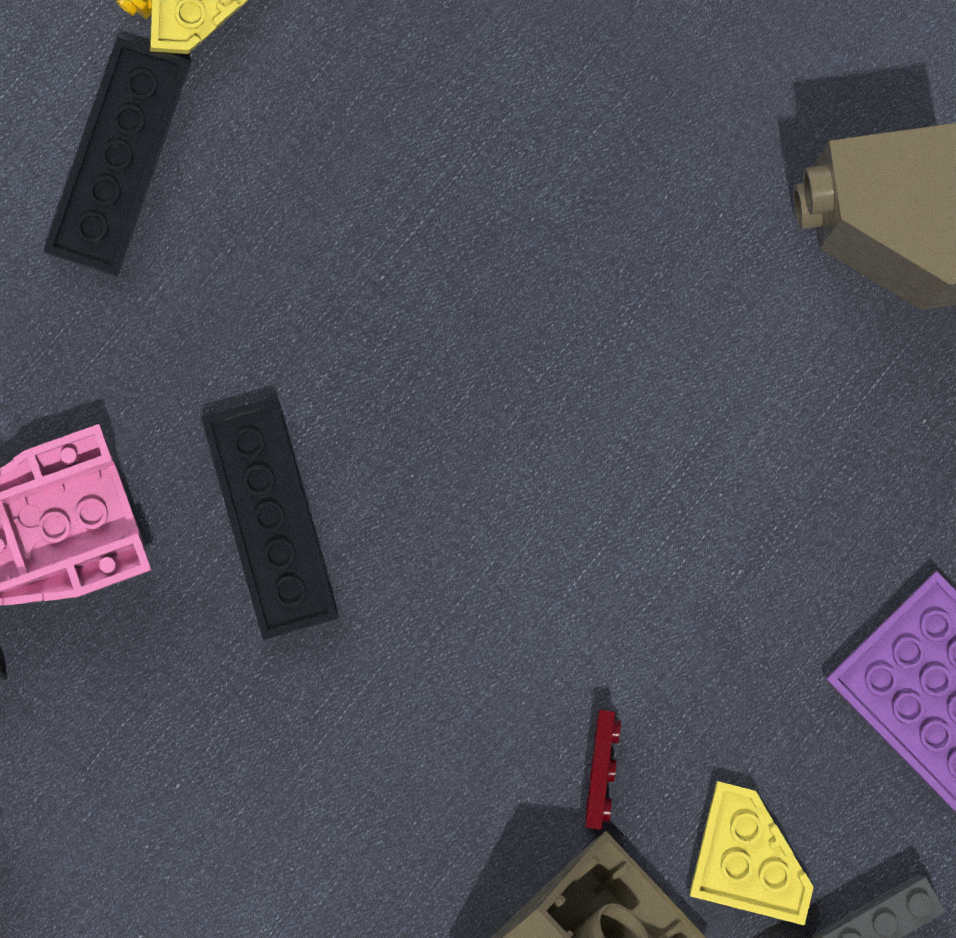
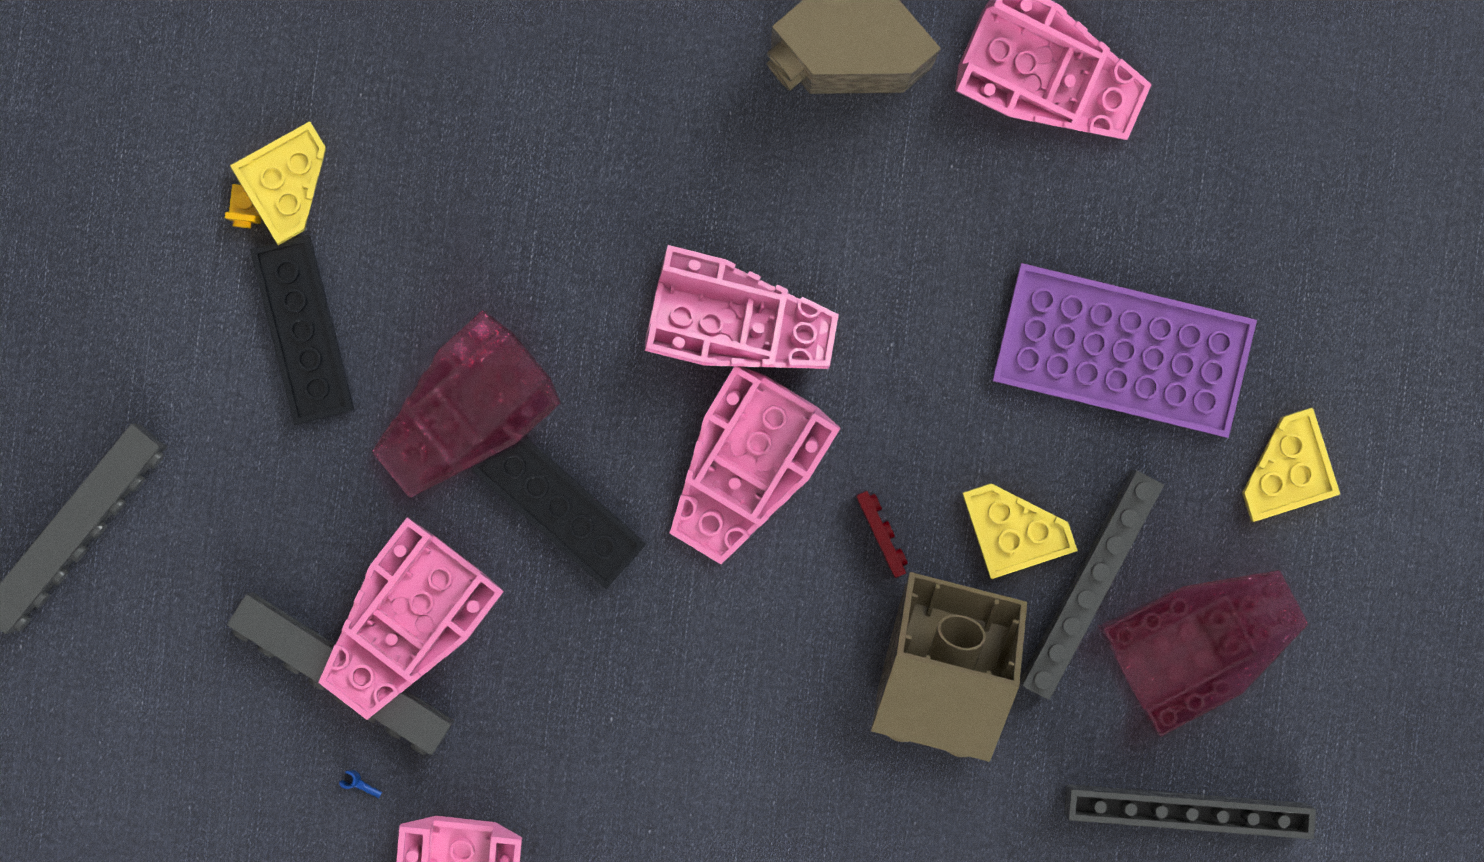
camera: 30 degrees left, 5 degrees up
none -> clear pink wedge [372,310,561,498]
none -> bright pink wedge [645,245,839,369]
none -> bright pink wedge [670,366,840,564]

